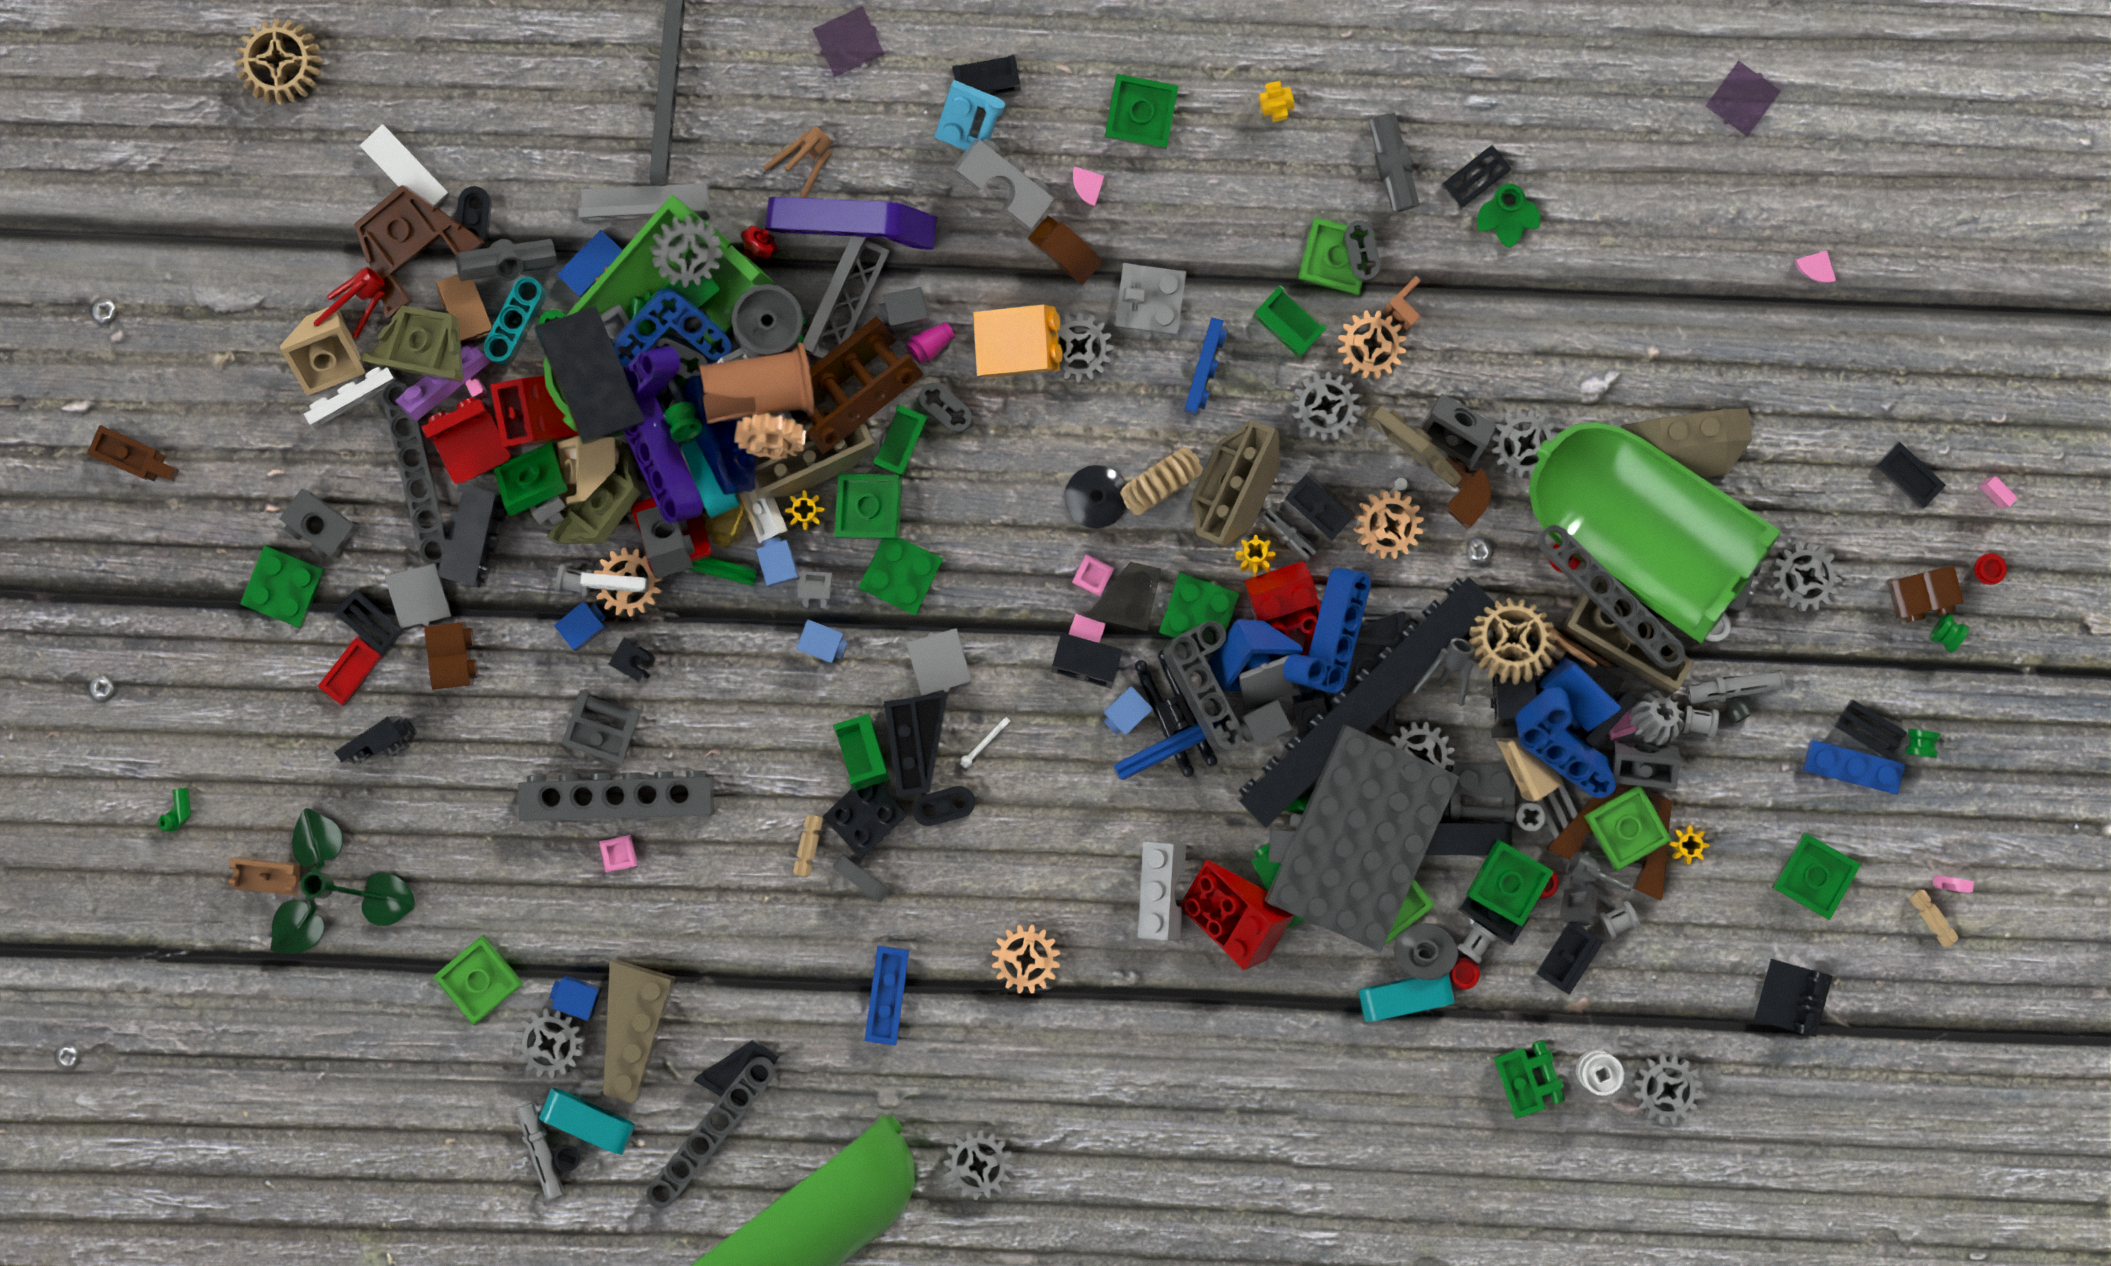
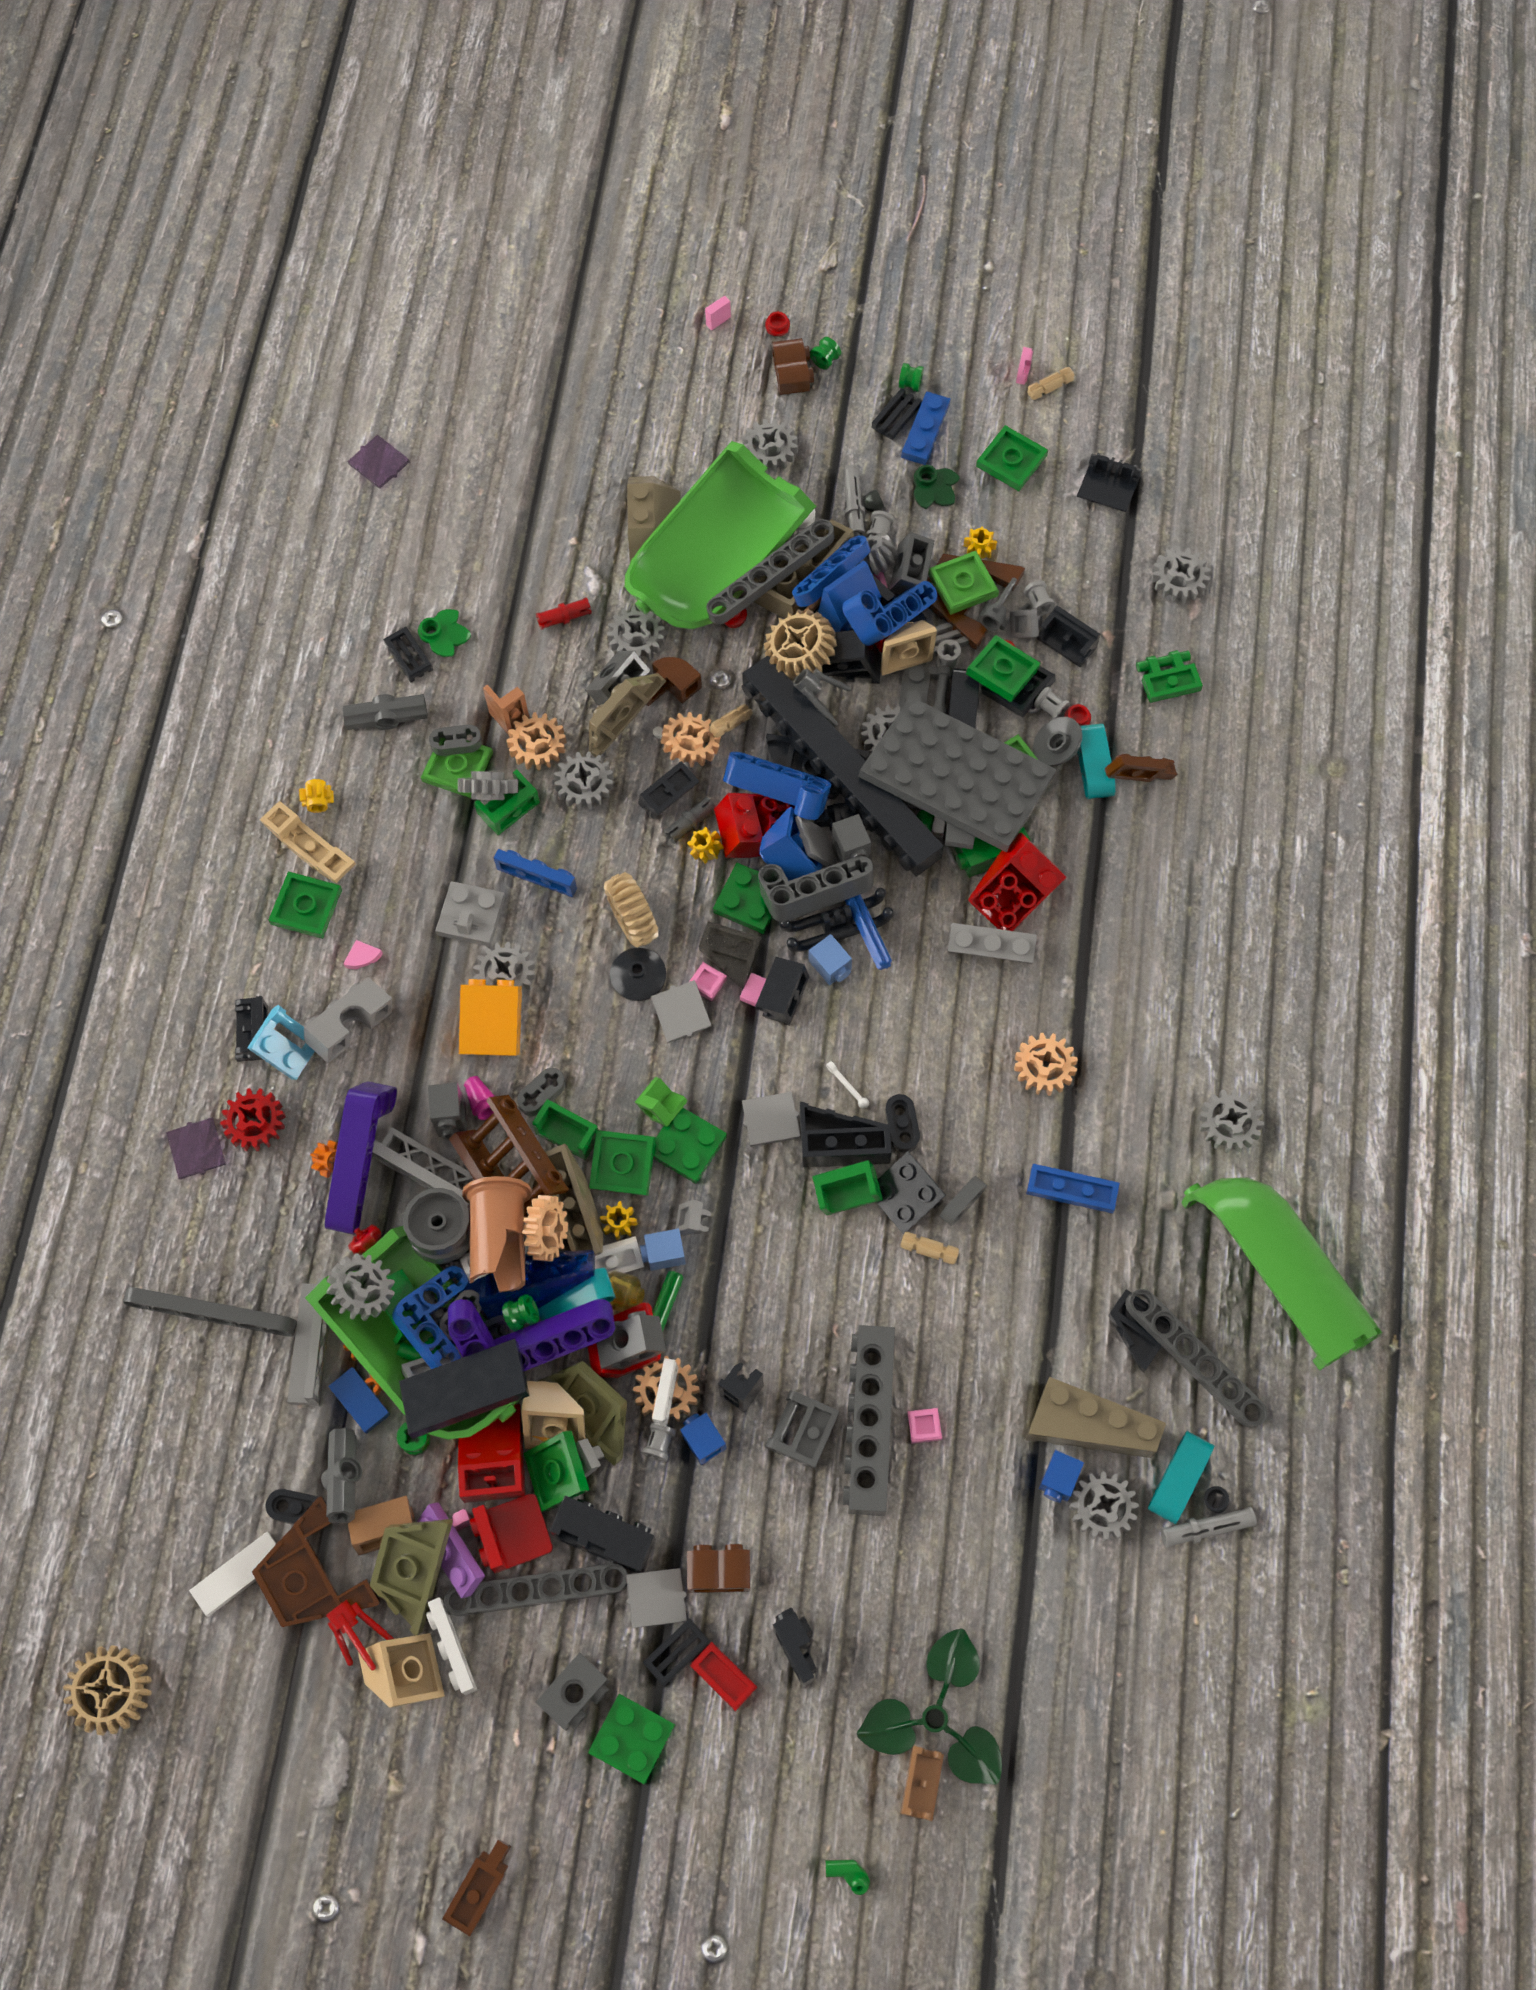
camera: 85 degrees left, 20 degrees down
bright green tile [433,935,524,1026] -> none
teal beam [484,277,546,365] -> none
medium nougat plant [763,126,833,198] -> none
medium blue brick [796,619,848,663] -> none
reddish brown brick [1027,215,1103,285] -> none
dark tan wedge [1191,419,1279,547] -> none
white wheel [1575,1049,1624,1096] -> none
bright pink tile [1794,251,1836,283] -> none
black tile [1875,442,1946,509] -> none
none -> red gear [220,1088,286,1152]
none -> tan slope [260,801,356,883]
none -> orange gear [310,1140,338,1178]
none -> light grey gear [458,771,518,800]
none -> red pin [536,598,592,630]
none -> bright green panel [635,1077,687,1127]
none -> light grey piece [651,980,712,1043]
none -> tan axle [709,704,753,737]
none -> blue beam [792,535,871,607]
none -> dark green plate [913,465,960,509]
none -> reddish brown hinge [1105,754,1178,782]

